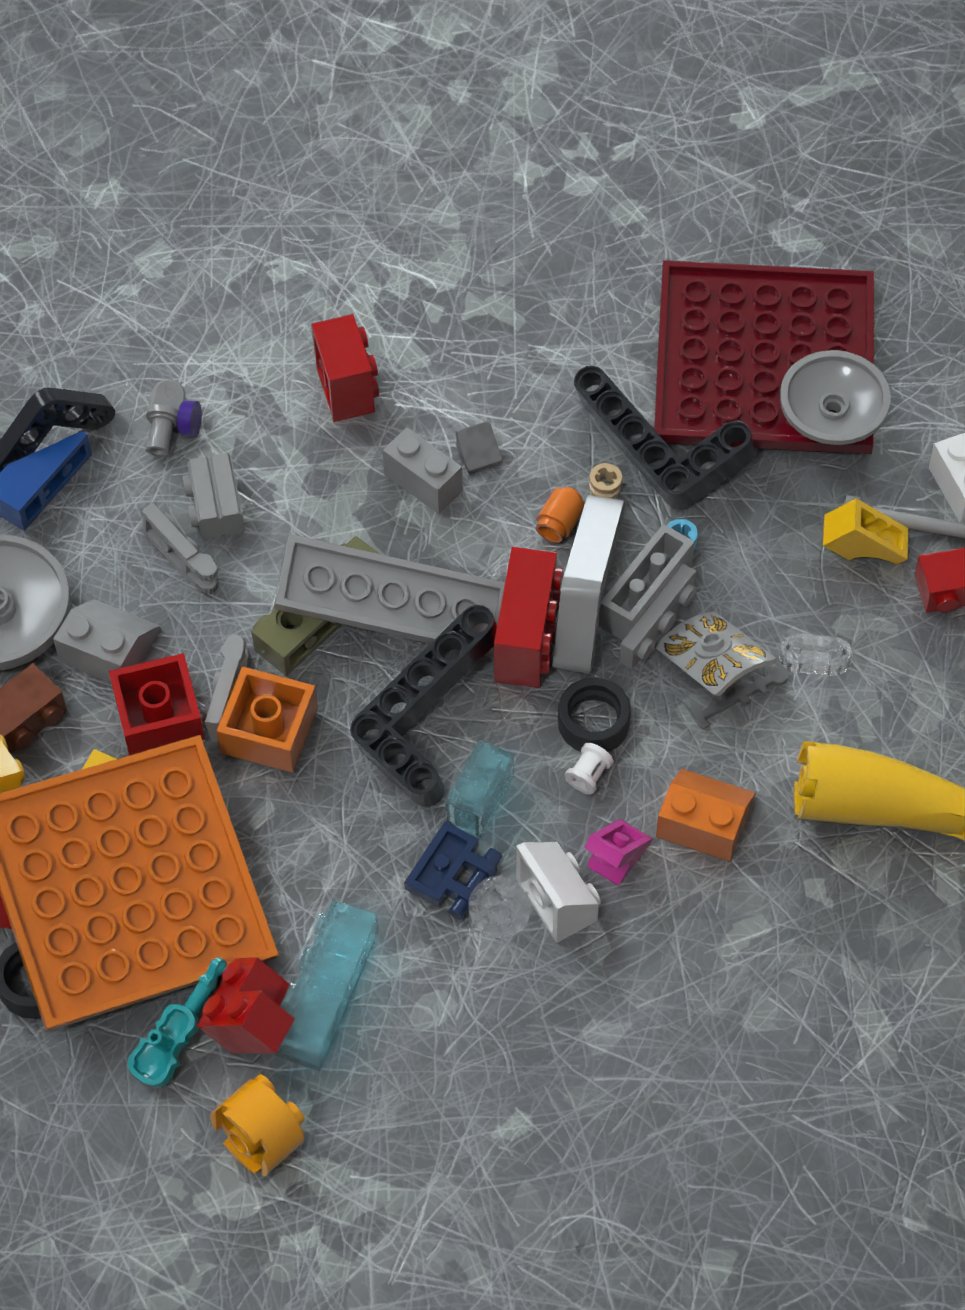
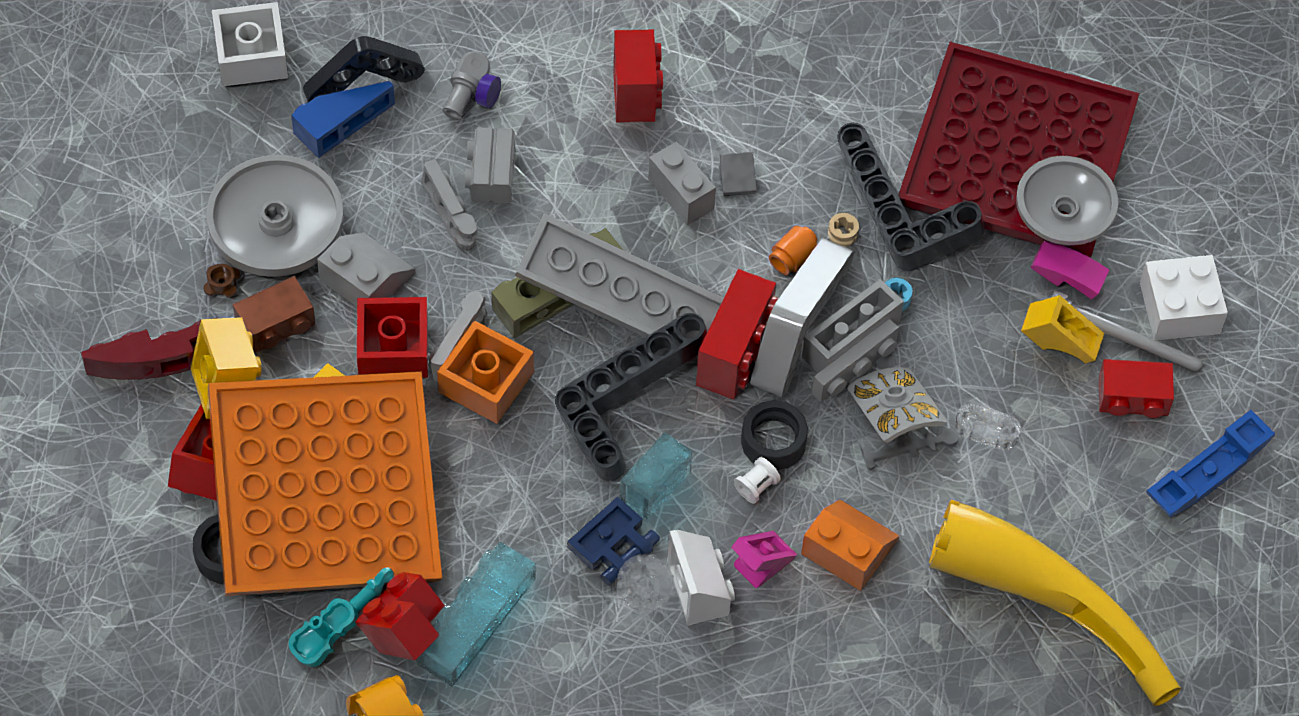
camera: 10 degrees right, 0 degrees up
none -> dark pink slope [1030,241,1109,300]

